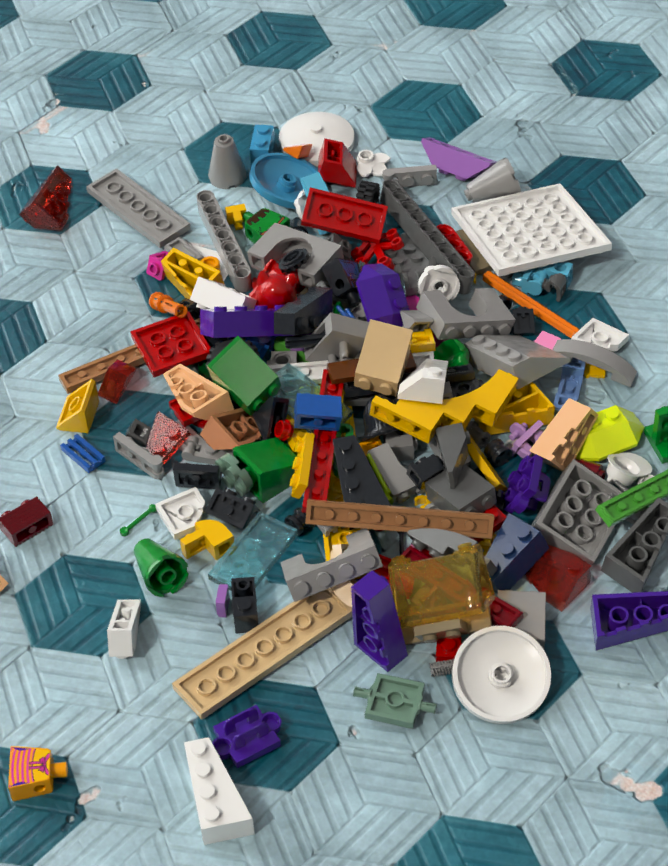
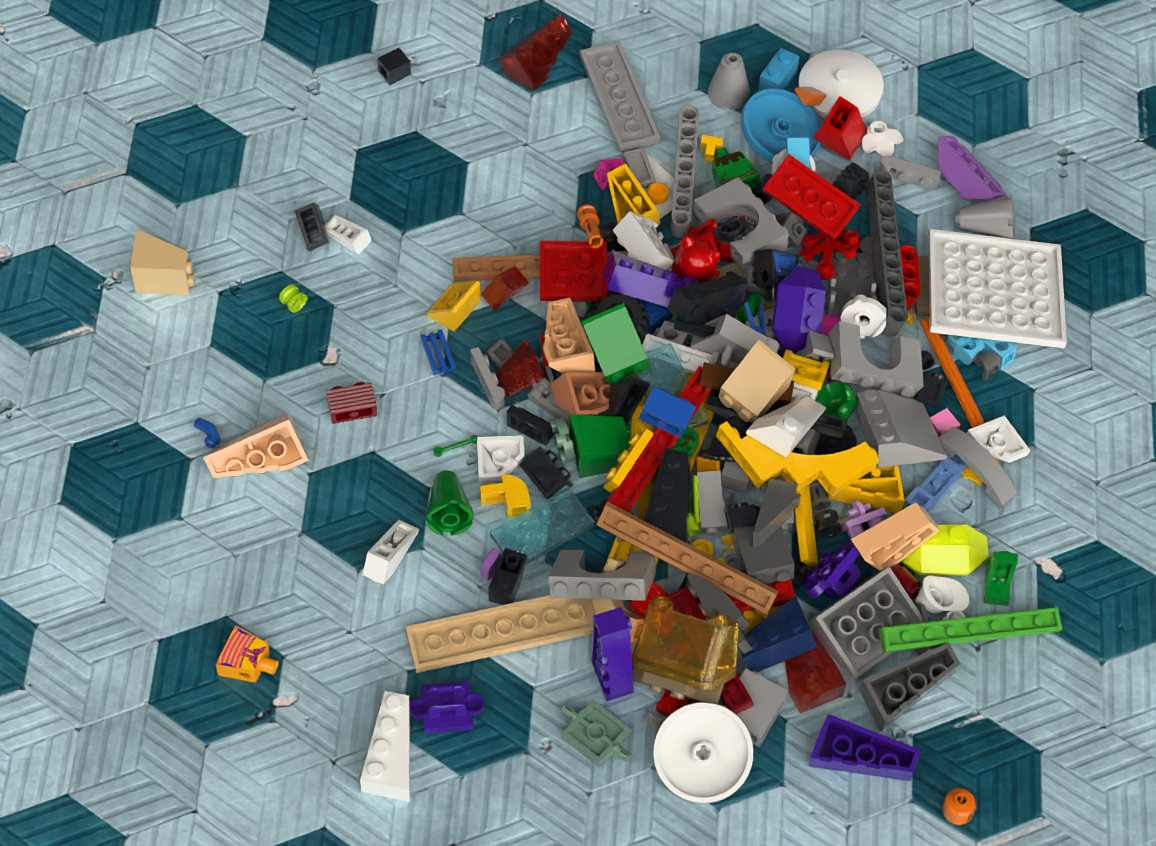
camera: 20 degrees right, 10 degrees up
red plate [274,419,294,441] -> none

